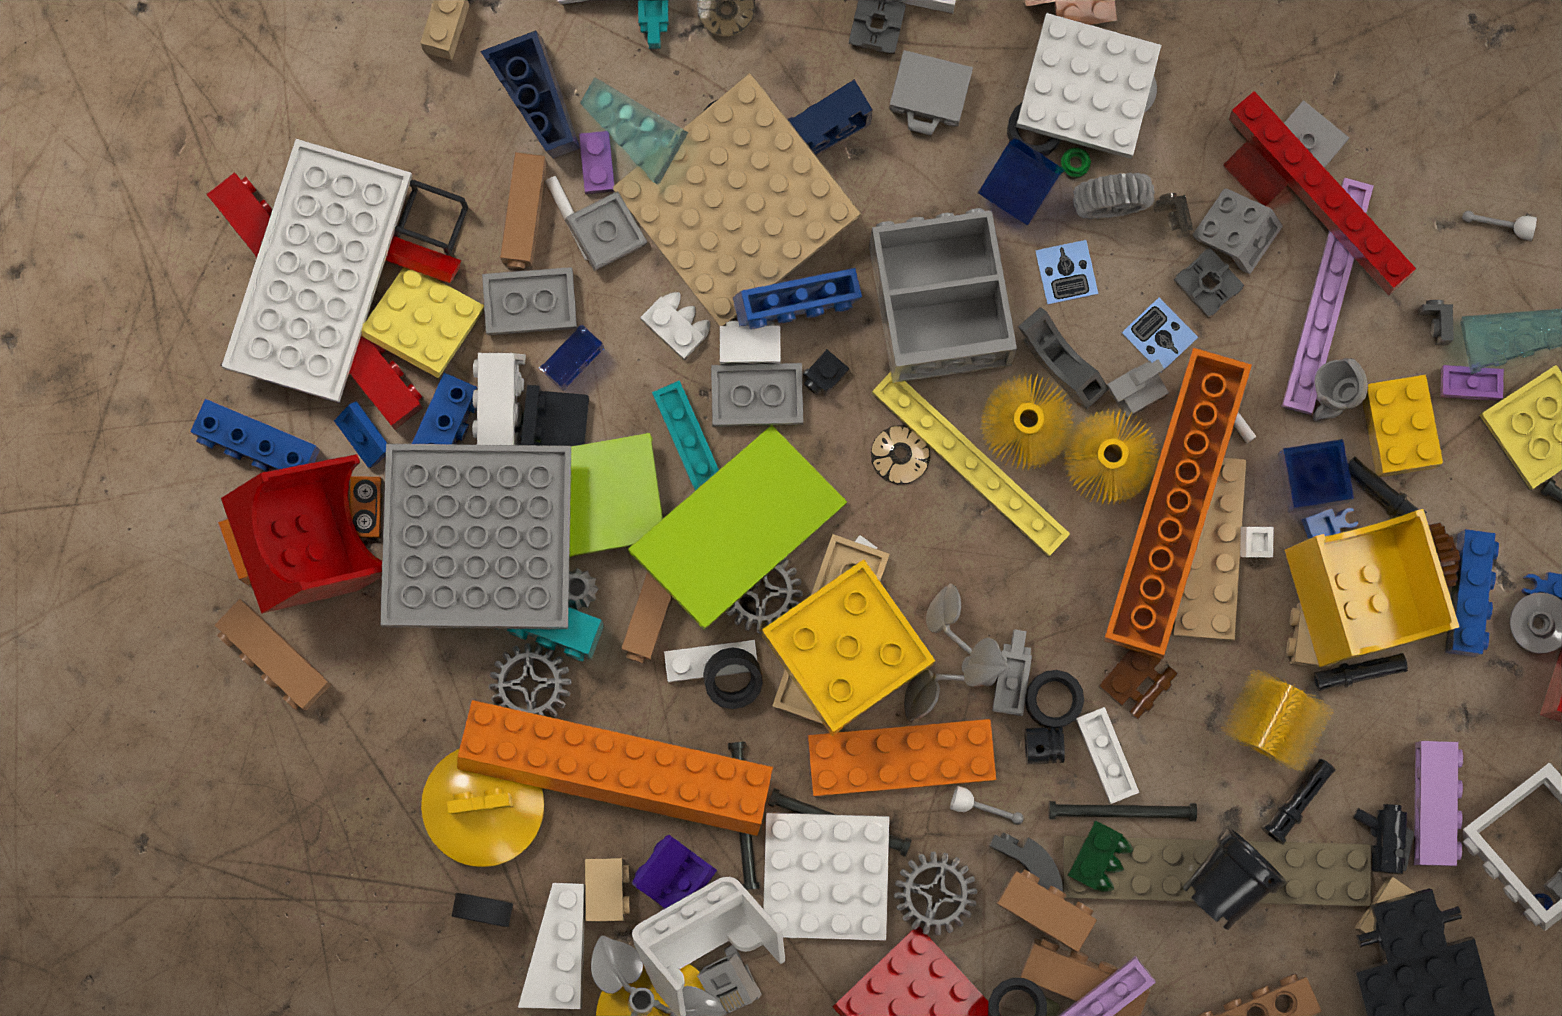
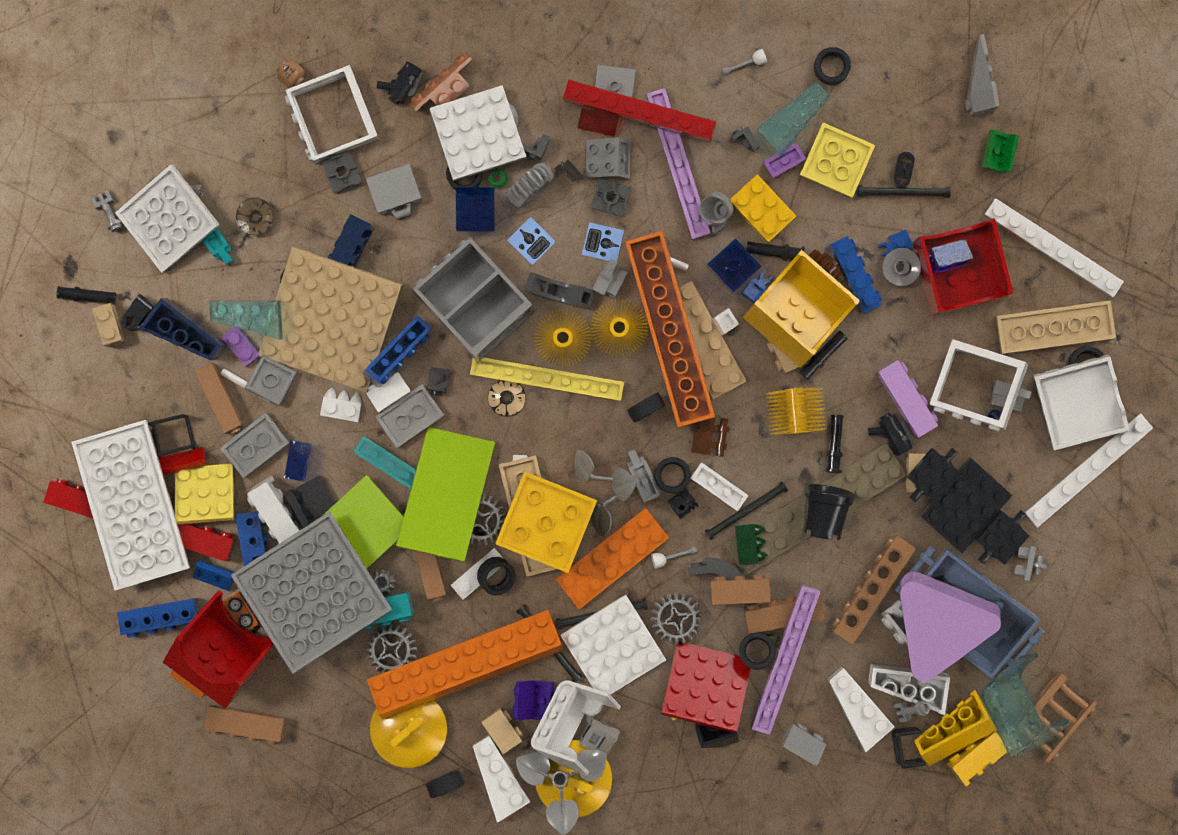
camera: 35 degrees left, 5 degrees up
none -> black piece [121,294,155,331]
none -> dark grey bracket [524,134,551,161]
none -> black tyre [627,392,665,423]

